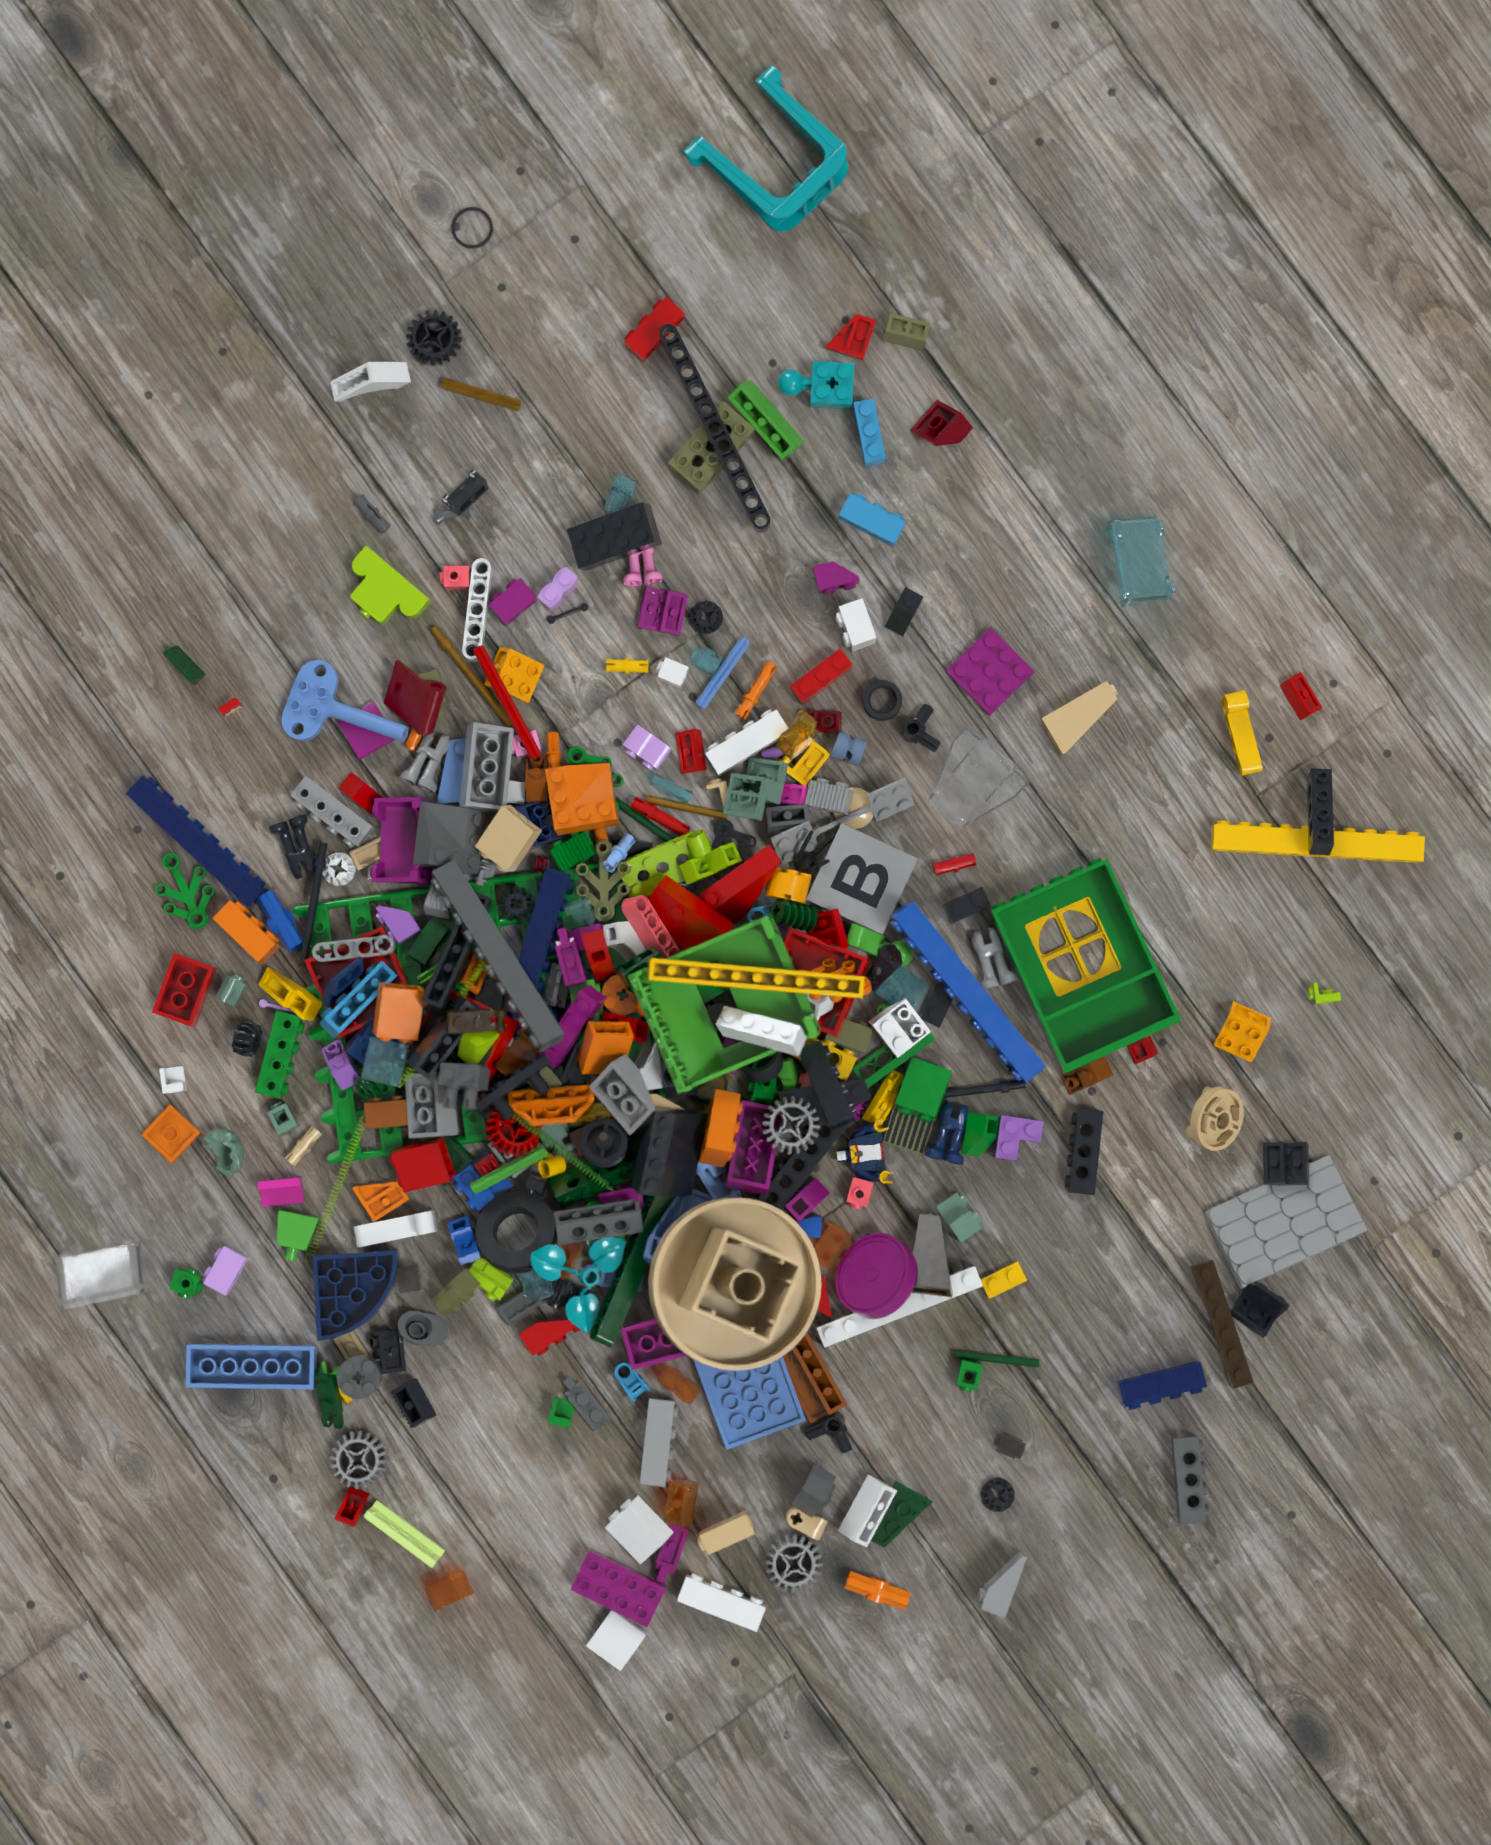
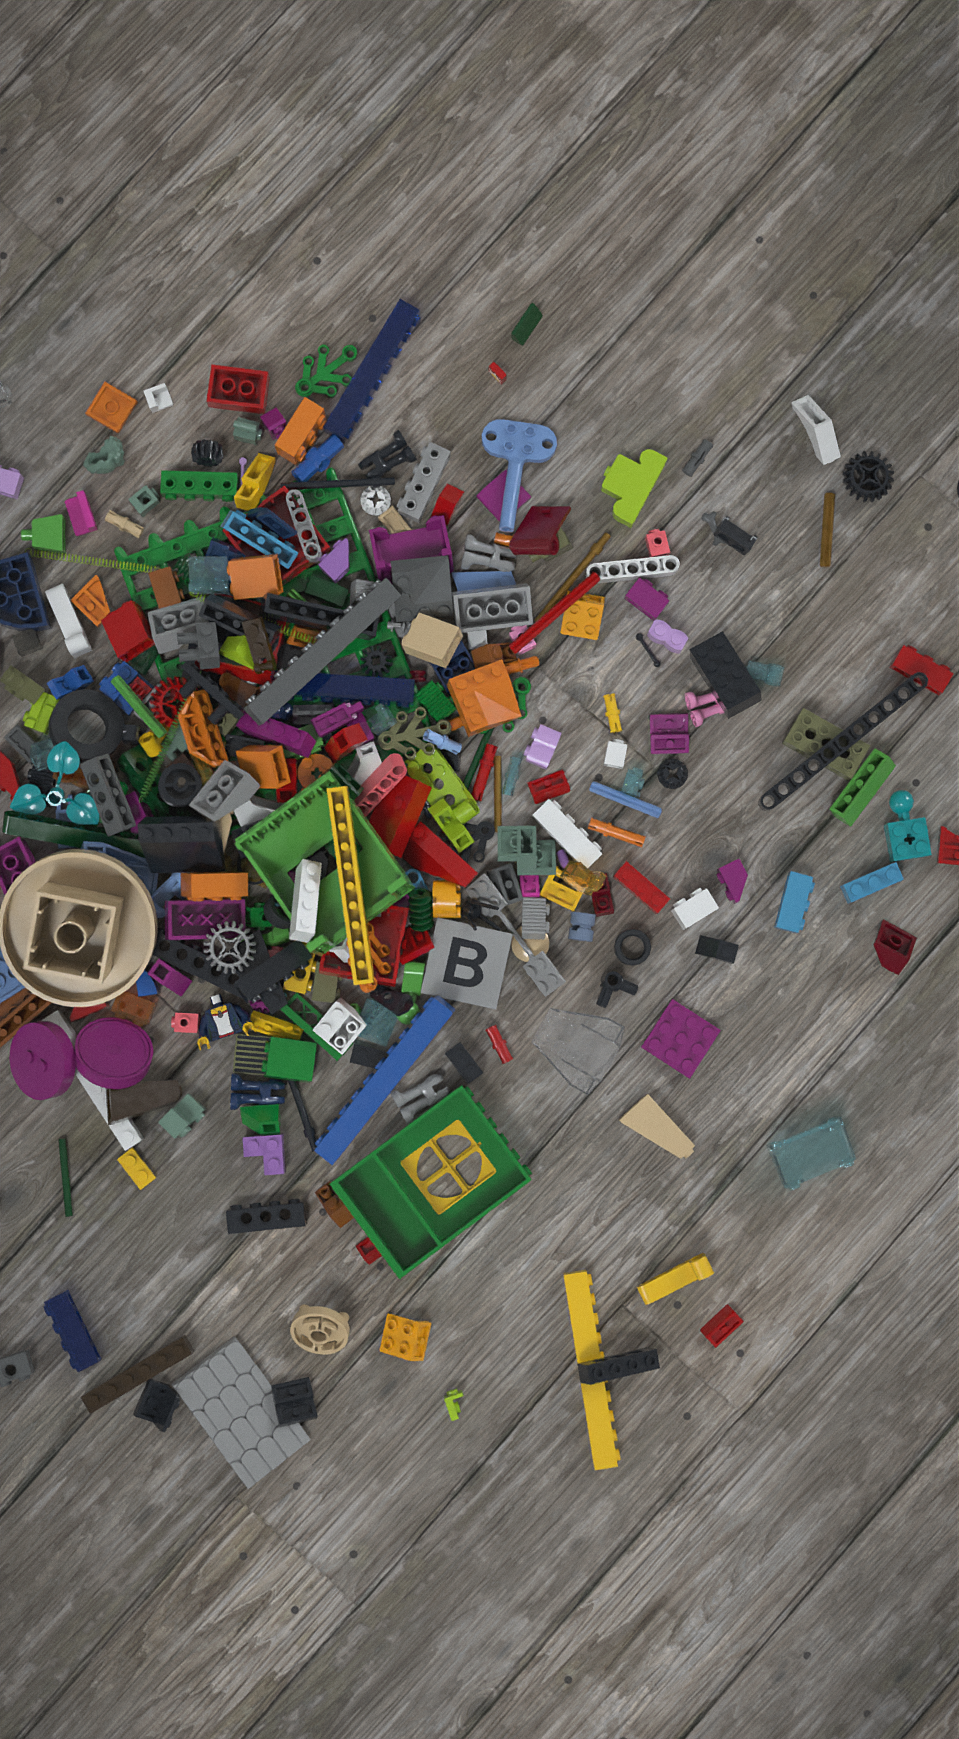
camera: 75 degrees right, 0 degrees up
medium lavender slope [322,1039,360,1091] -> none
tan bracket [706,779,728,808] -> none
green brick [956,1359,983,1392] -> none
none -> magenta brick [9,1021,76,1100]
none -> magenta slope [260,407,287,440]

